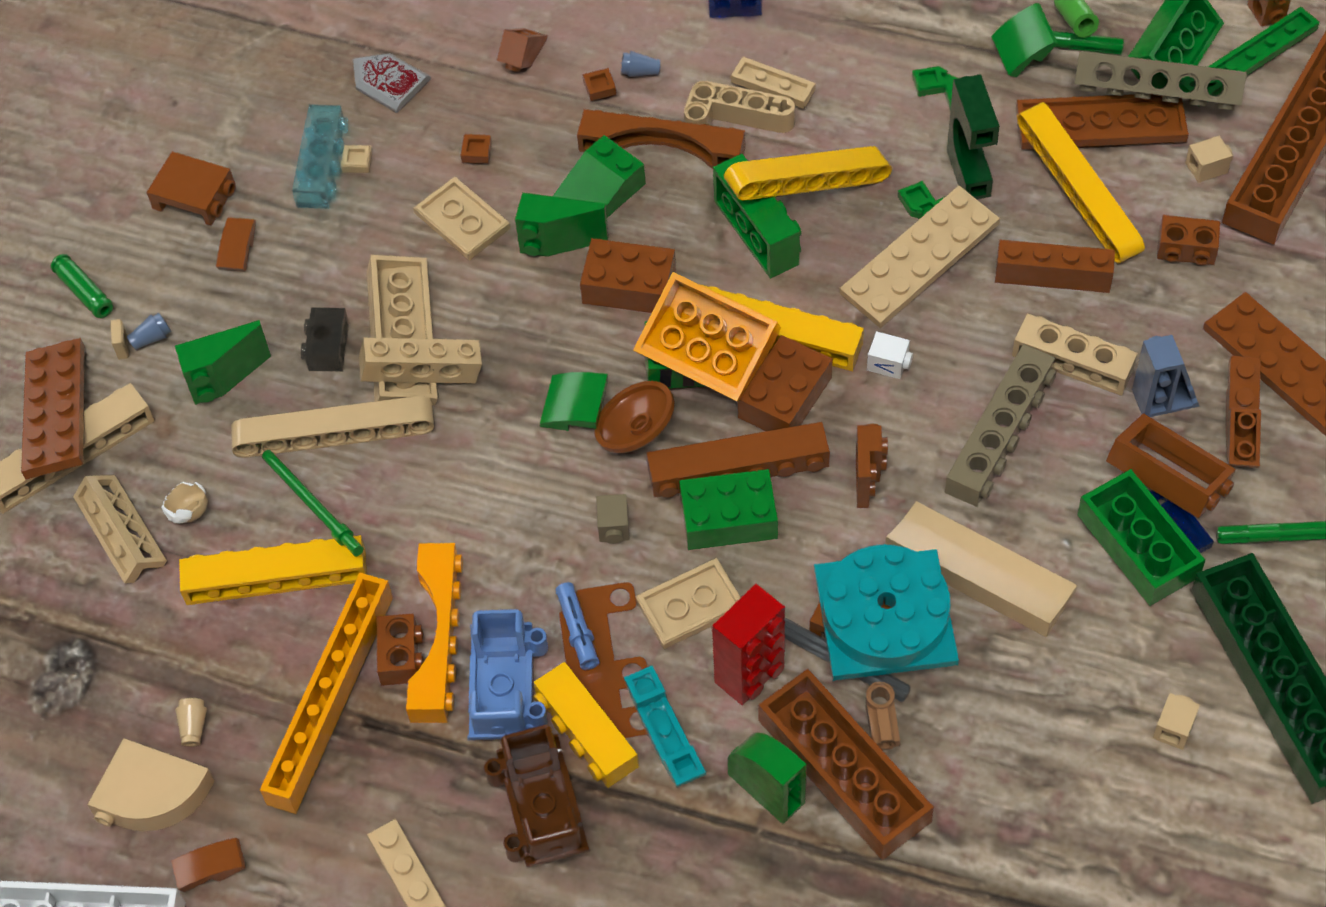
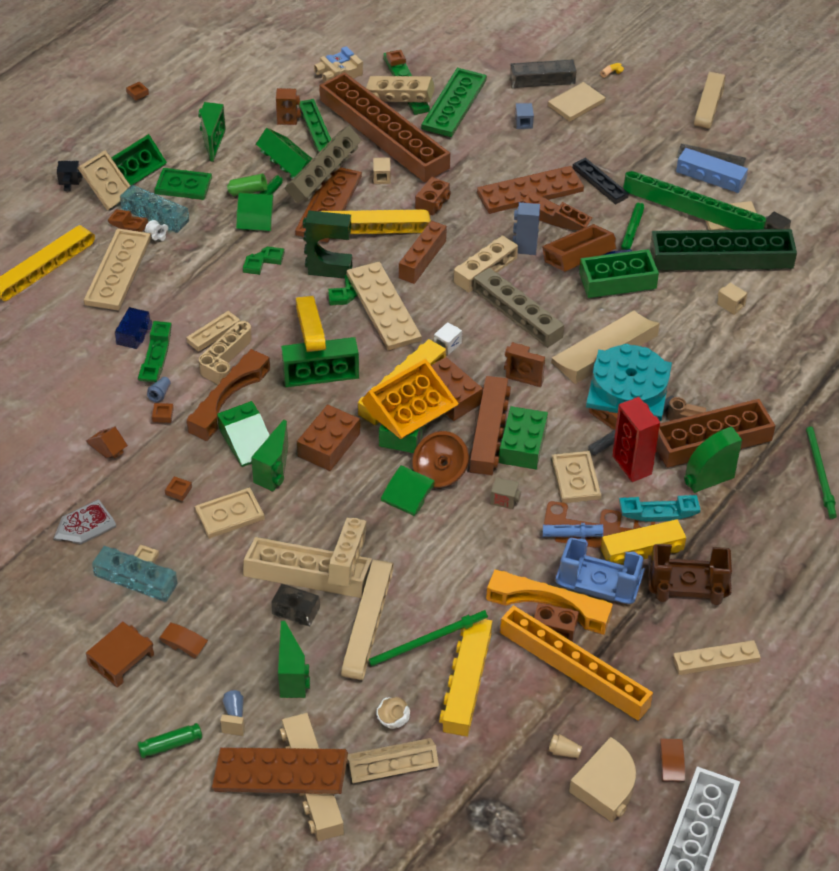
camera: 75 degrees left, 10 degrees down
none -> green slope [138,321,172,382]

